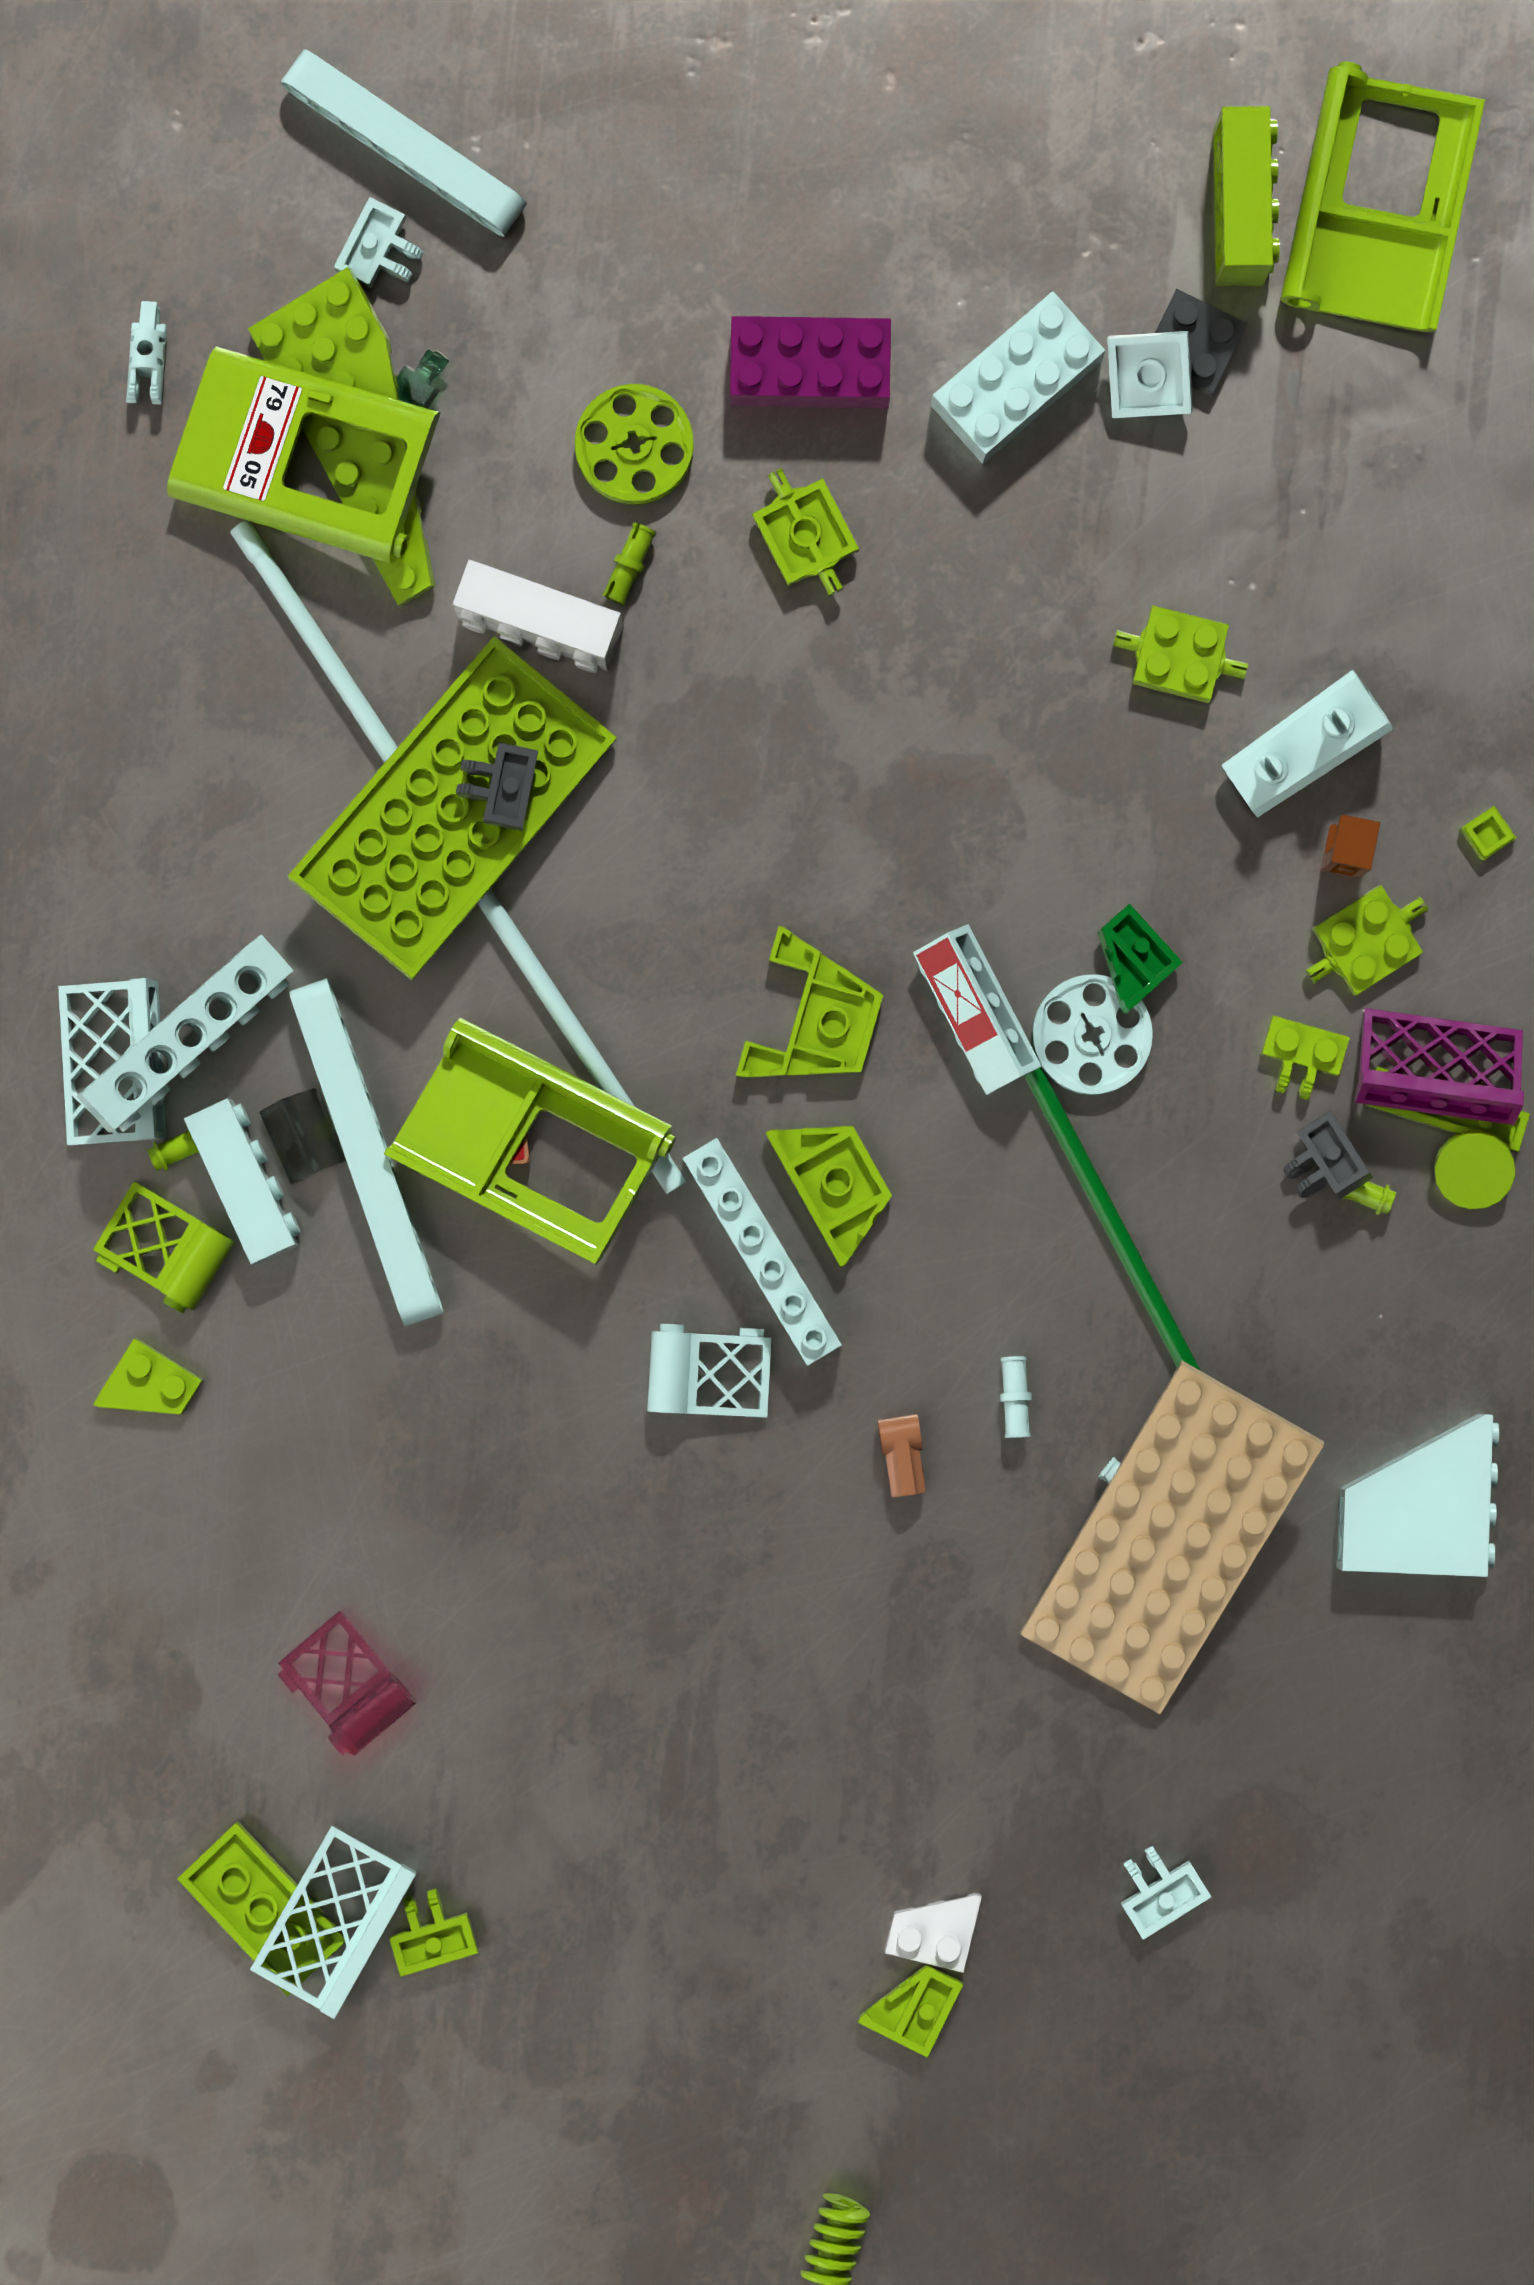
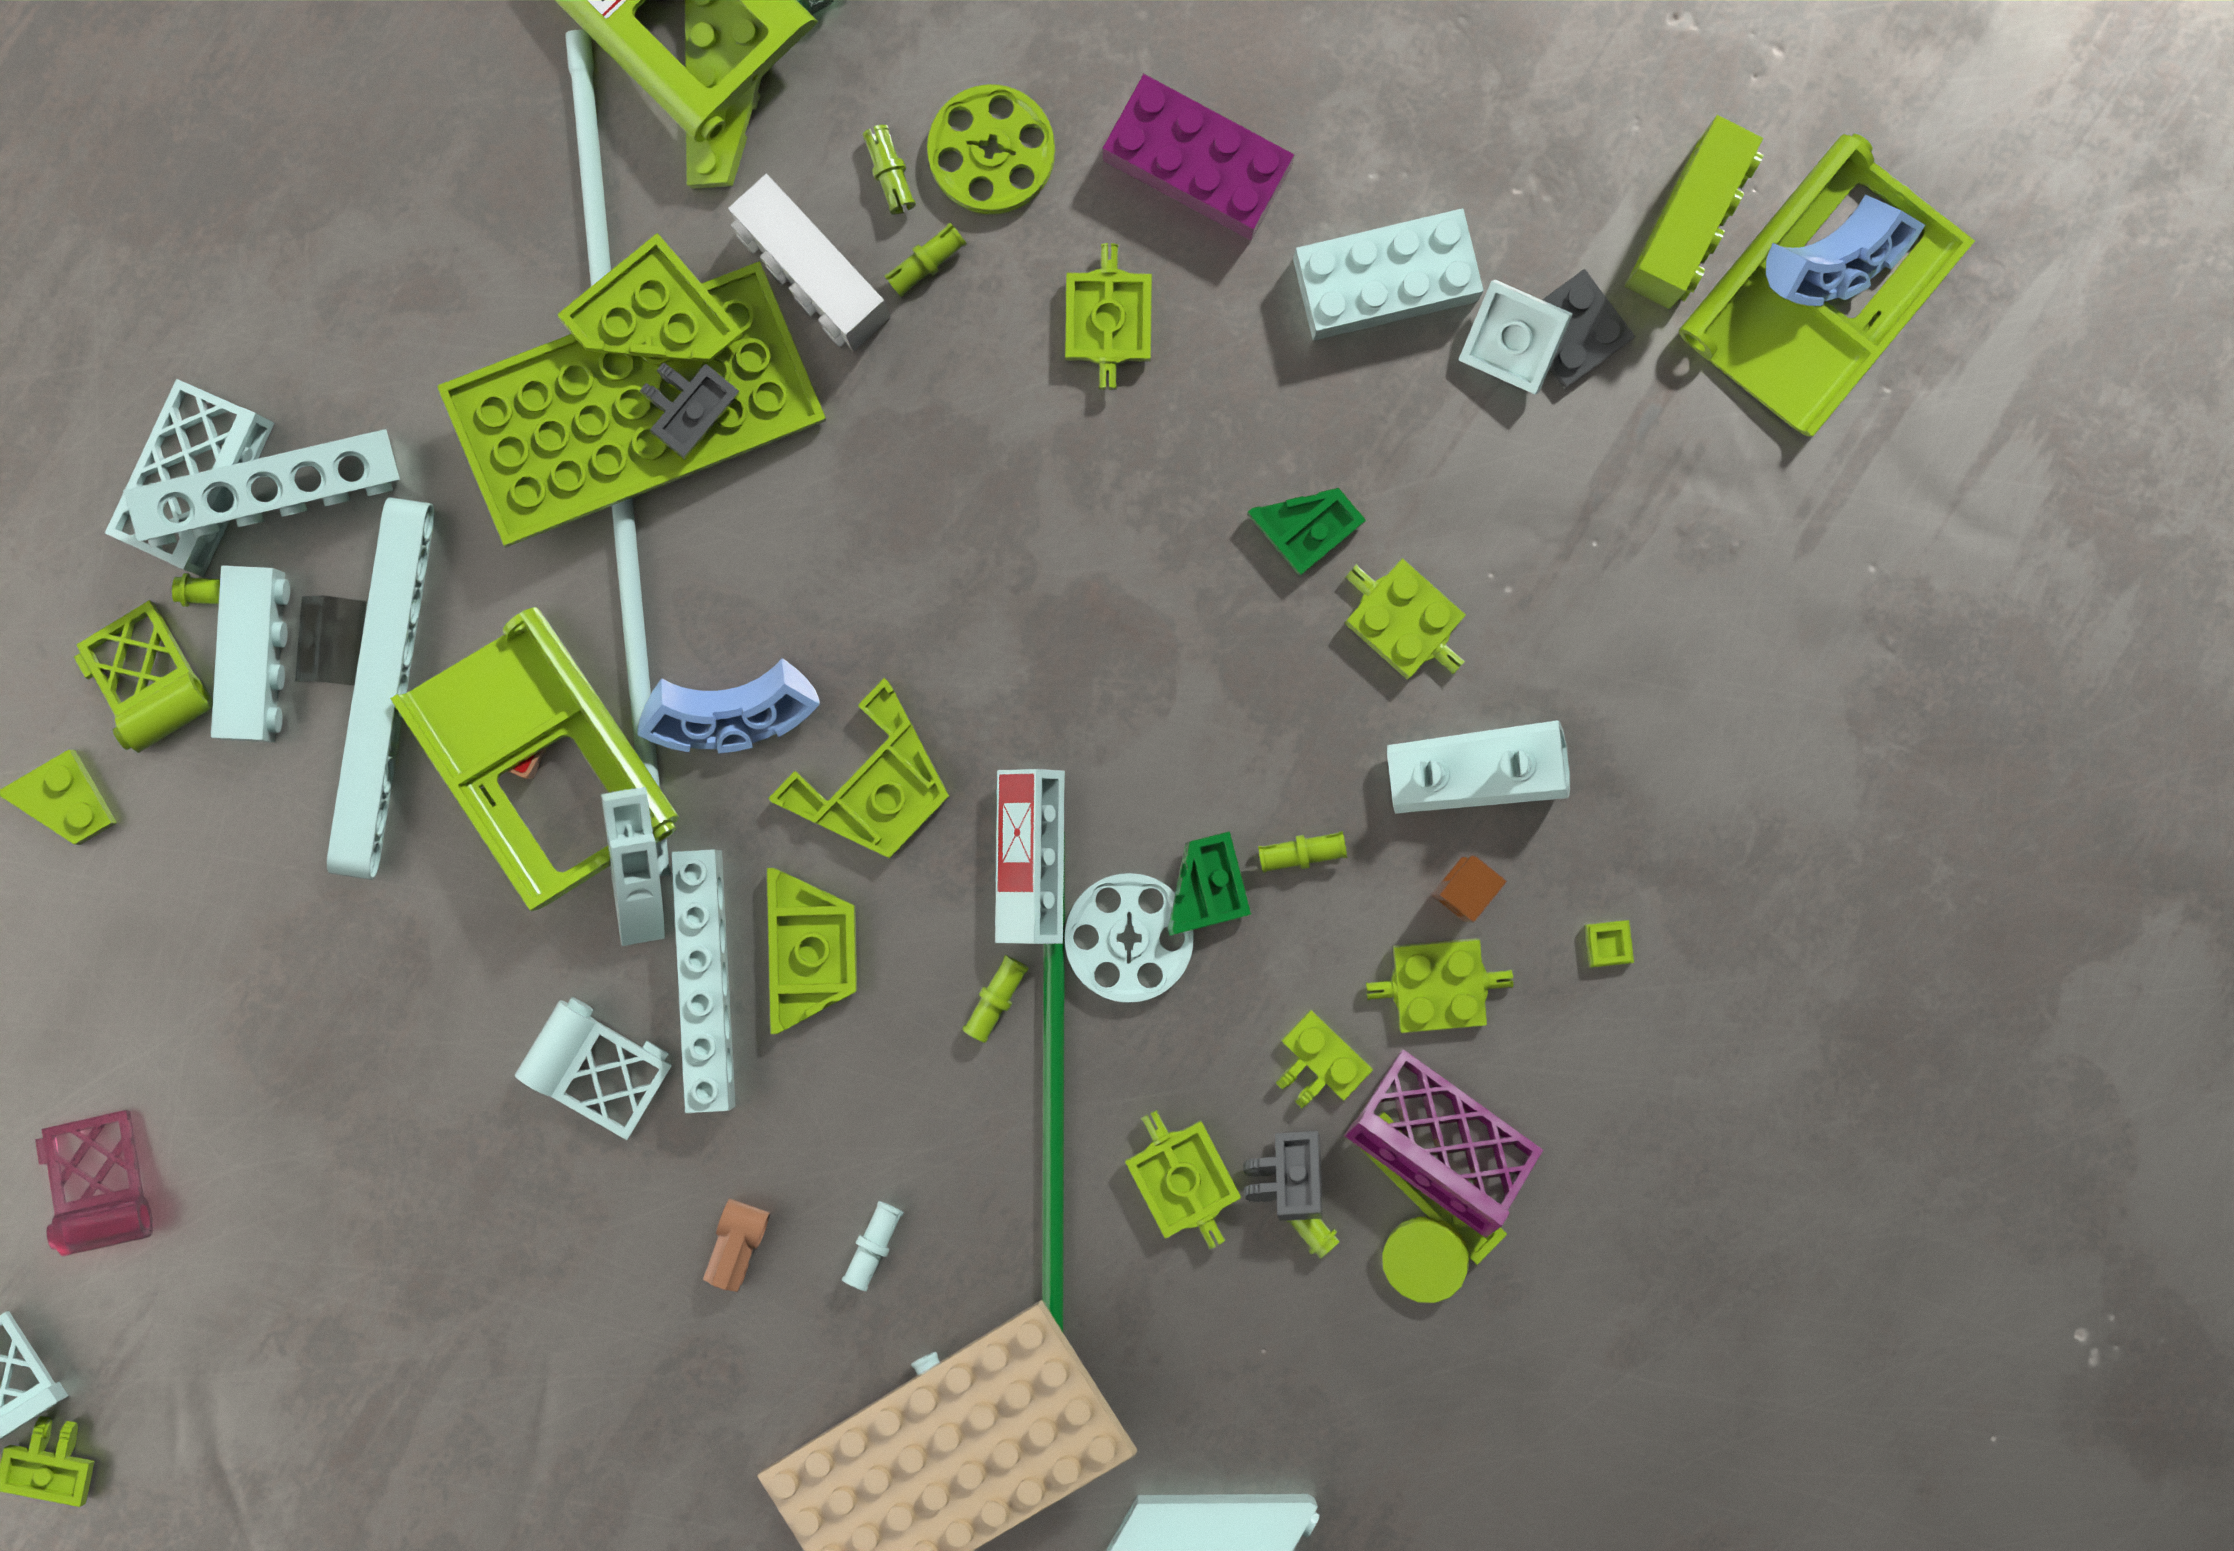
camera: 30 degrees right, 0 degrees up
none -> lime plate [557,233,743,362]
none -> light aqua slope [601,787,665,946]
none -> light blue brick [638,658,820,754]
none -> lime pin [862,125,916,215]
none -> lime pin [963,955,1029,1043]
none -> lime plate [1125,1110,1241,1249]
none -> green wing [1247,488,1366,577]
none -> lime pin [1258,831,1348,873]
none -> light blue brick [1766,195,1925,306]

